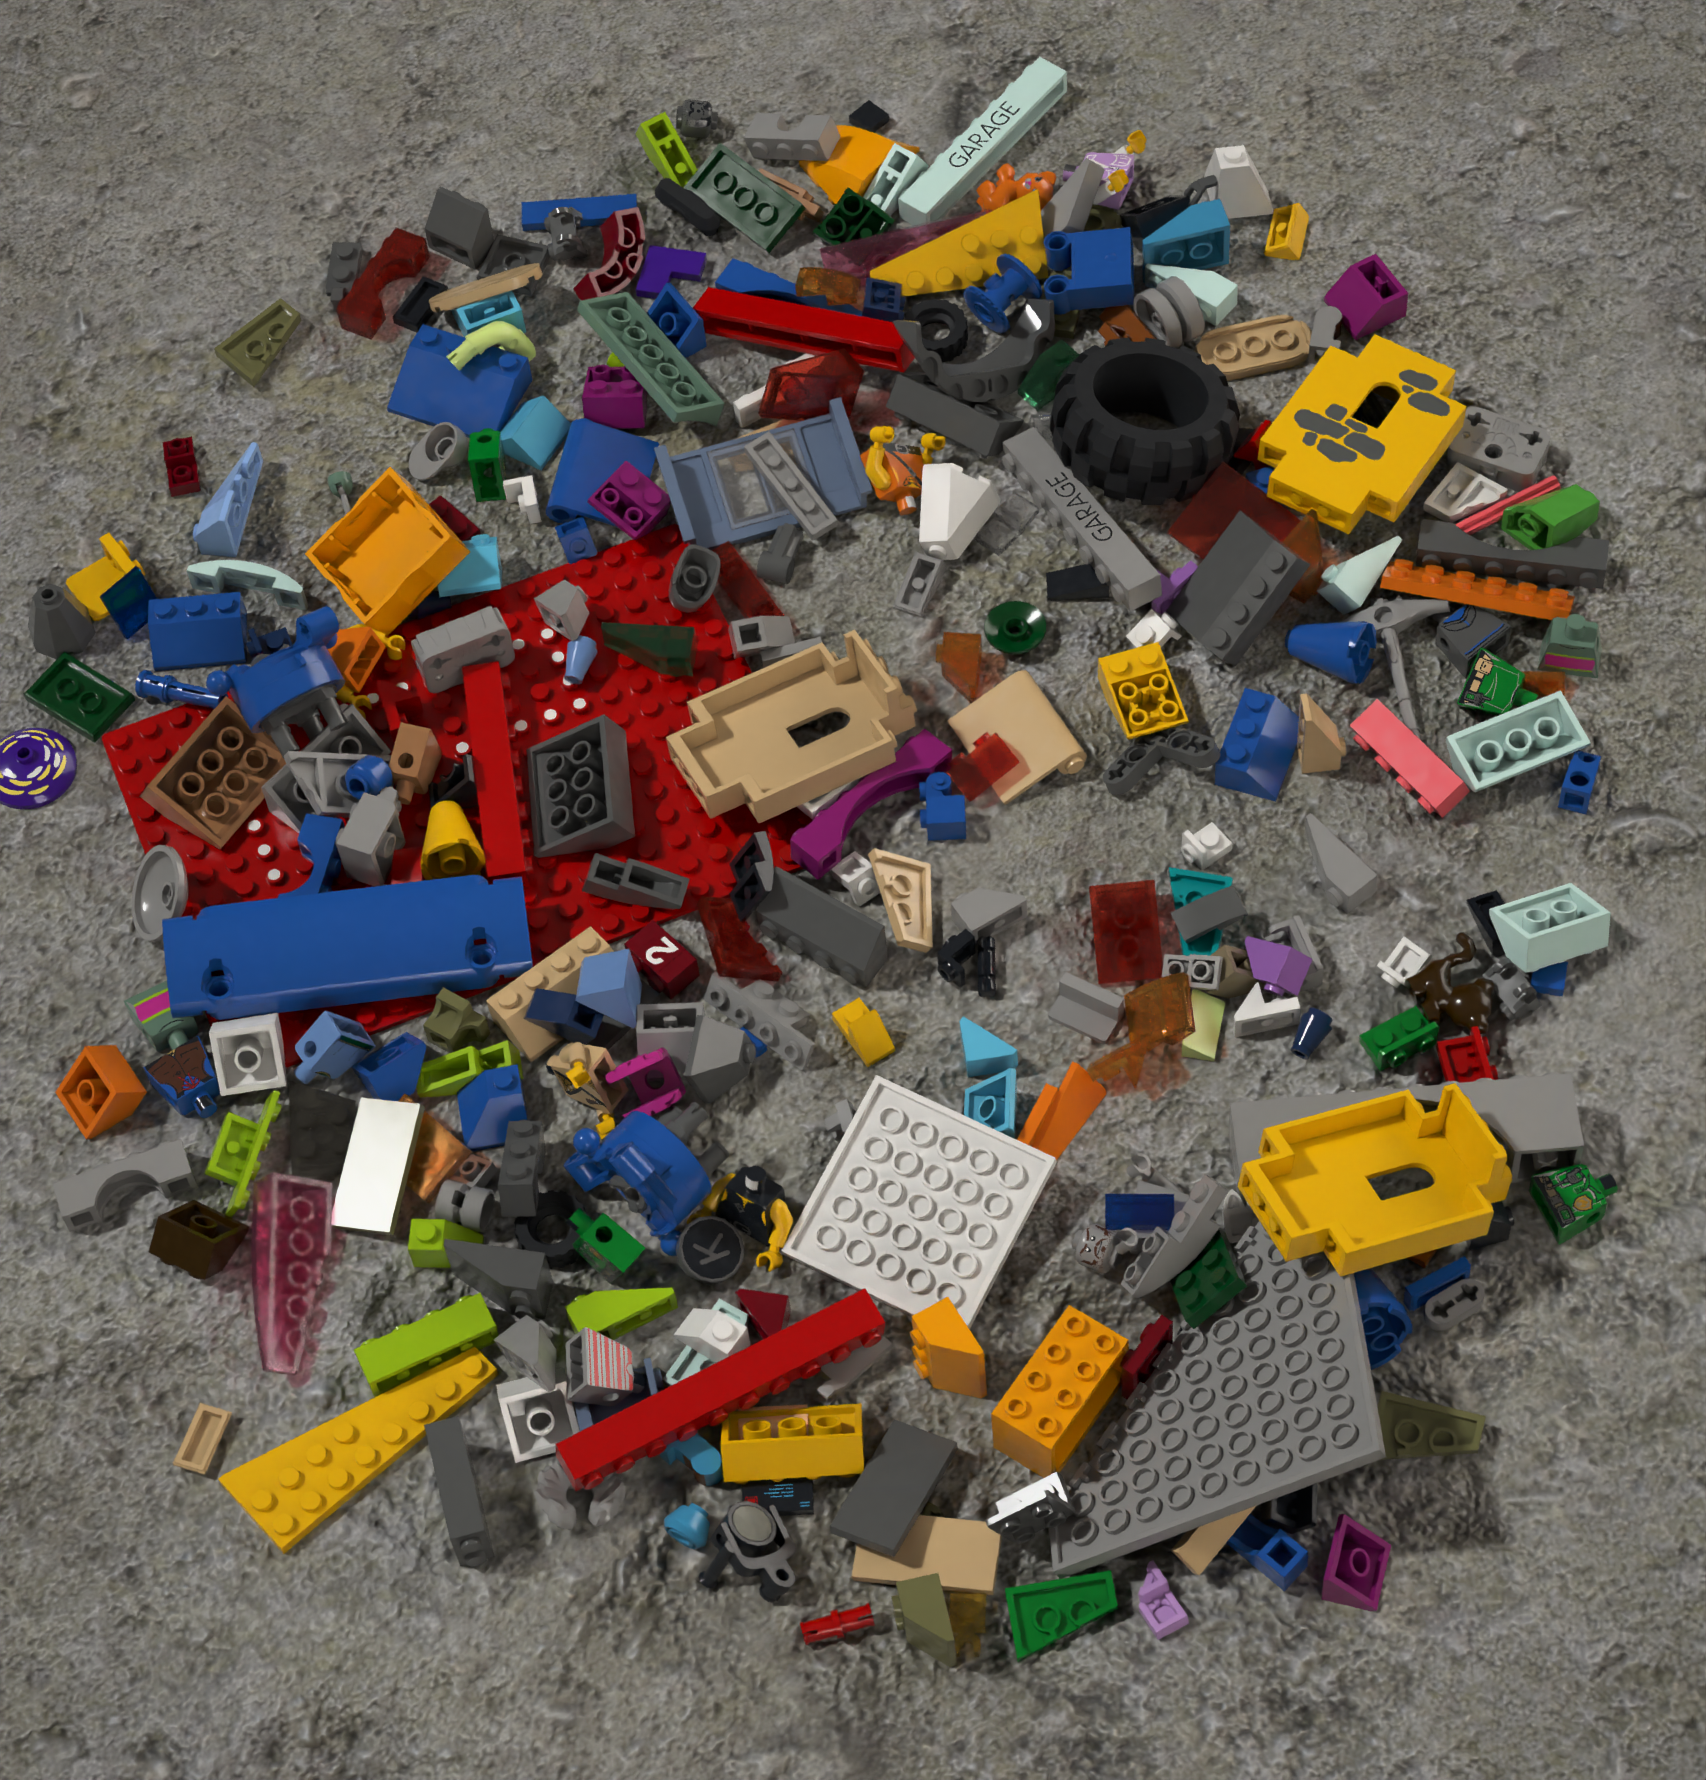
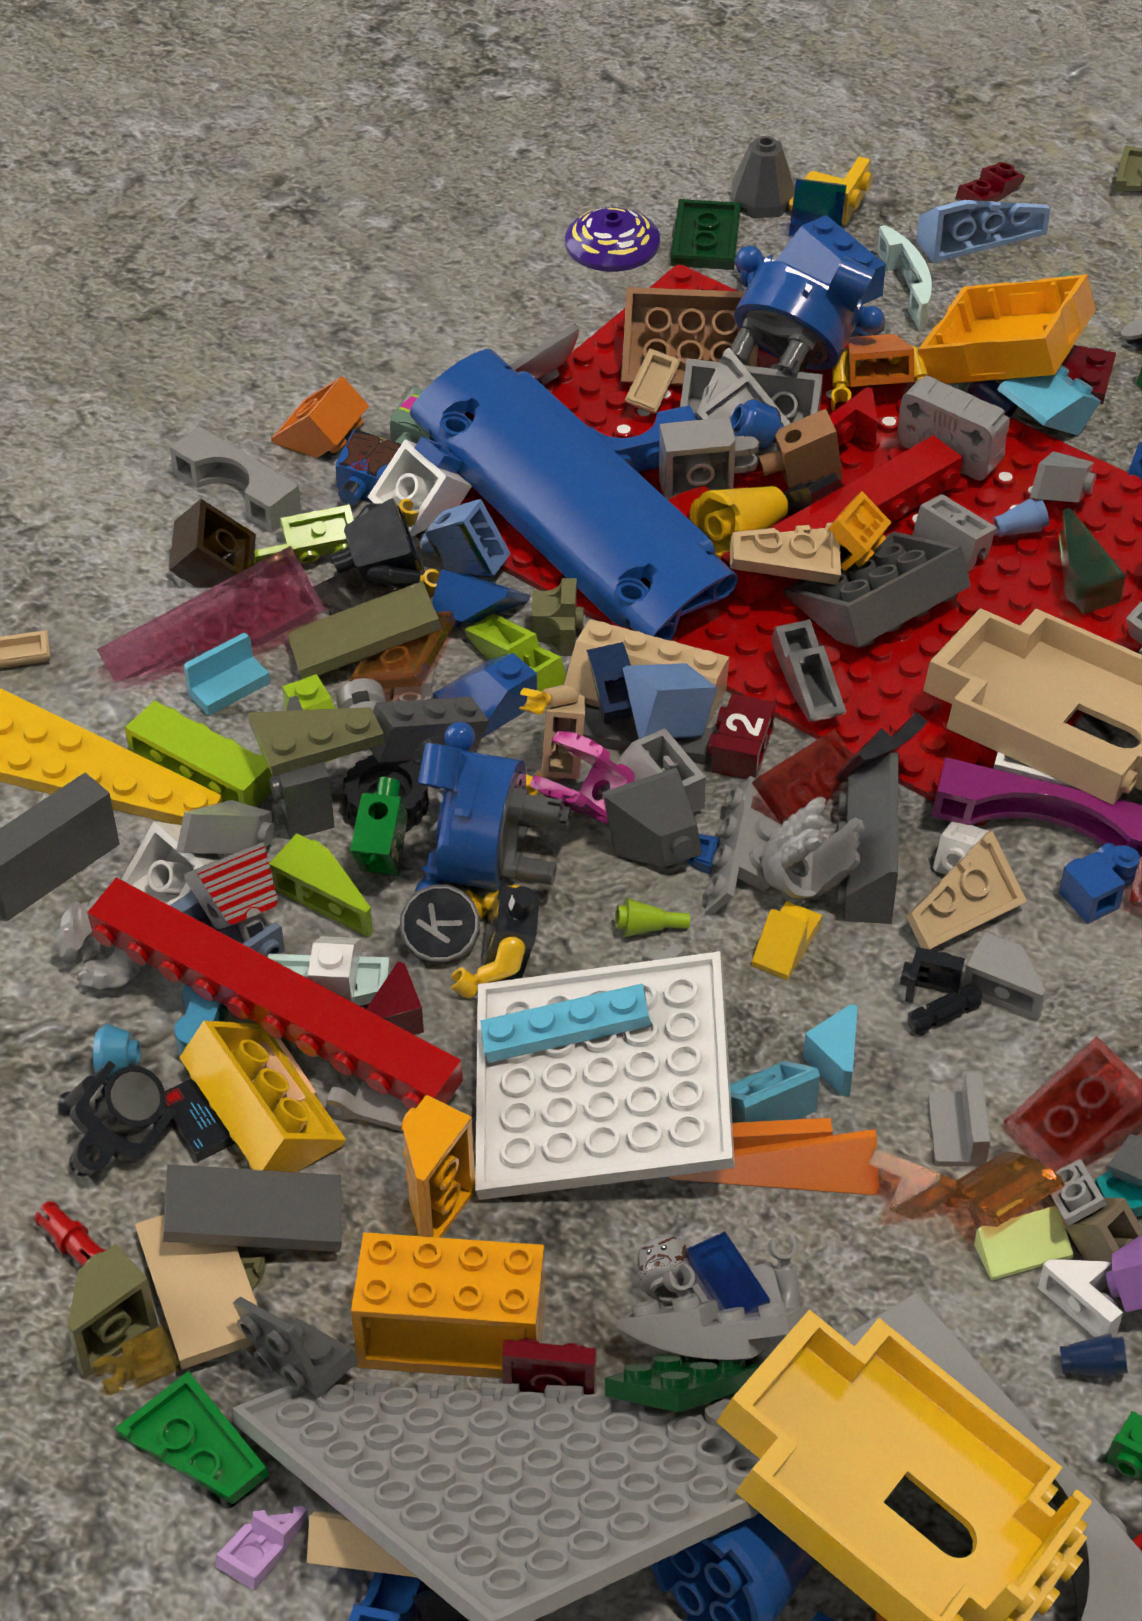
camera: 55 degrees right, 10 degrees down
none -> medium azure panel [184,632,270,716]
none -> olive wing [248,707,384,776]
none -> black torso [331,498,440,598]
none -> blue tile [414,437,463,474]
none -> medium azure plate [480,983,651,1063]
none -> lime cone [615,897,690,937]
none -> tan tile [624,348,681,414]
none -> tan wing [730,522,841,585]
none -> light grey piece [761,797,865,899]
none -> light orange bracket [828,491,891,571]
none -> light grey hinge [912,494,998,572]

